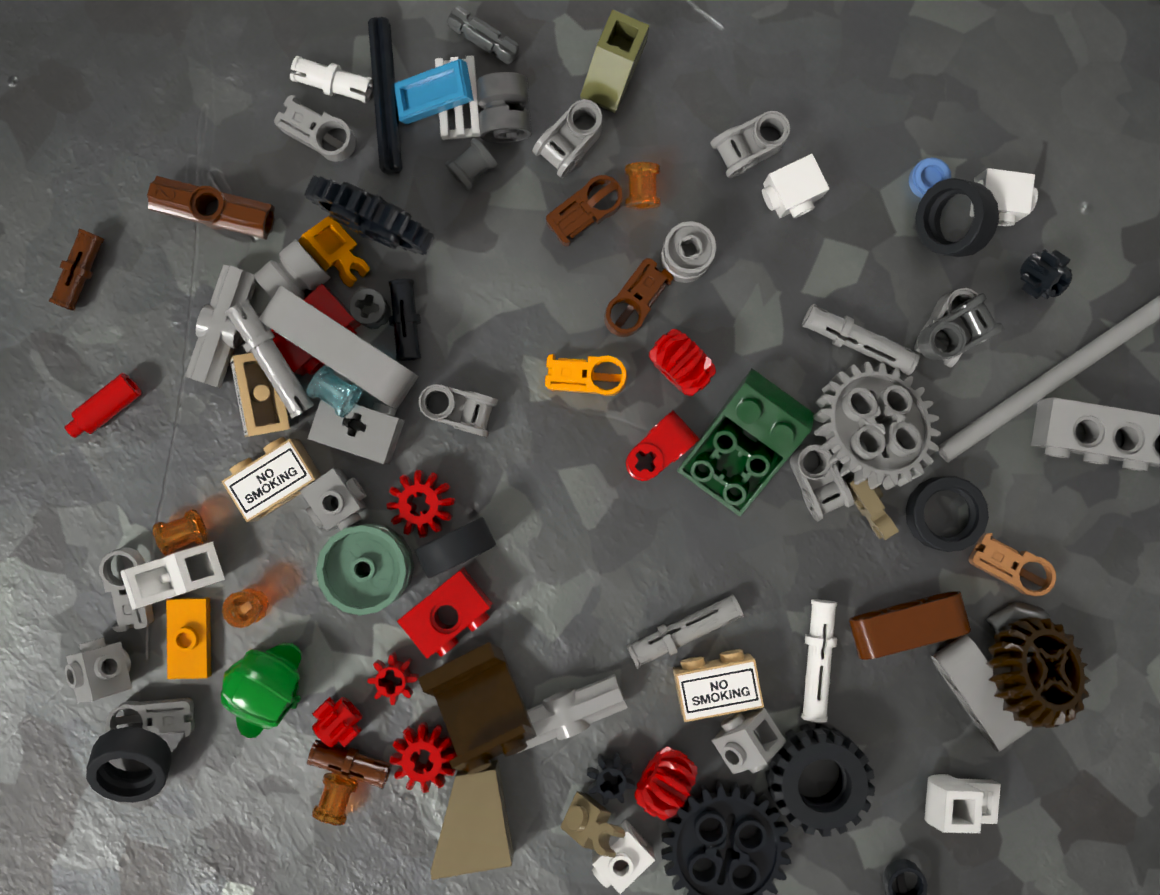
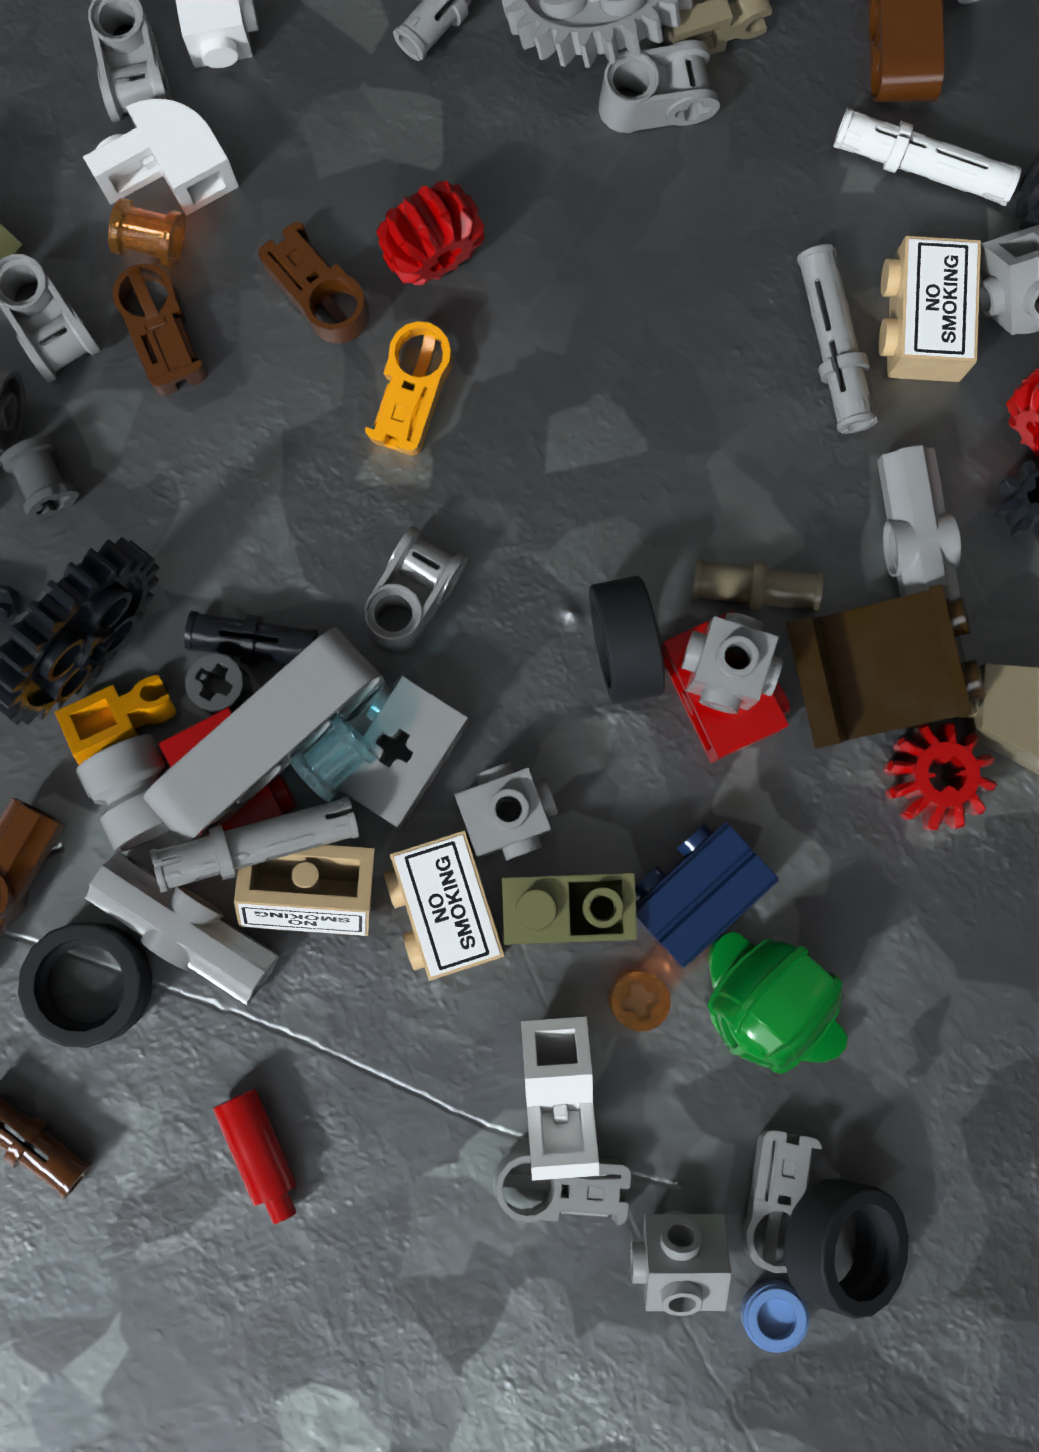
camera: 75 degrees left, 5 degrees down
clear orange bush [153,509,207,556] -> none
light orange plate [166,597,211,679] -> none
reddish brown pin [307,740,392,789] -> none
red gear [312,697,362,747] -> none
clear orange bush [312,773,358,825] -> none
sand green wheel [316,523,414,616] -> none
red gear [367,653,419,705] -> none
red gear [386,470,455,538] -> none
red piece [626,410,700,481] -> none
light grey wheel [660,221,717,283] -> none
dark green slope [677,369,815,516] -> none
none -> black tyre [18,923,153,1048]
none -> white brick [83,99,239,216]
none -> olive slope [502,873,637,945]
none -> dark blue brick [635,822,779,969]
none -> light grey brick [681,613,783,714]
none -> dark tan pin [692,559,823,613]
none -> medium blue tile [740,1279,809,1353]

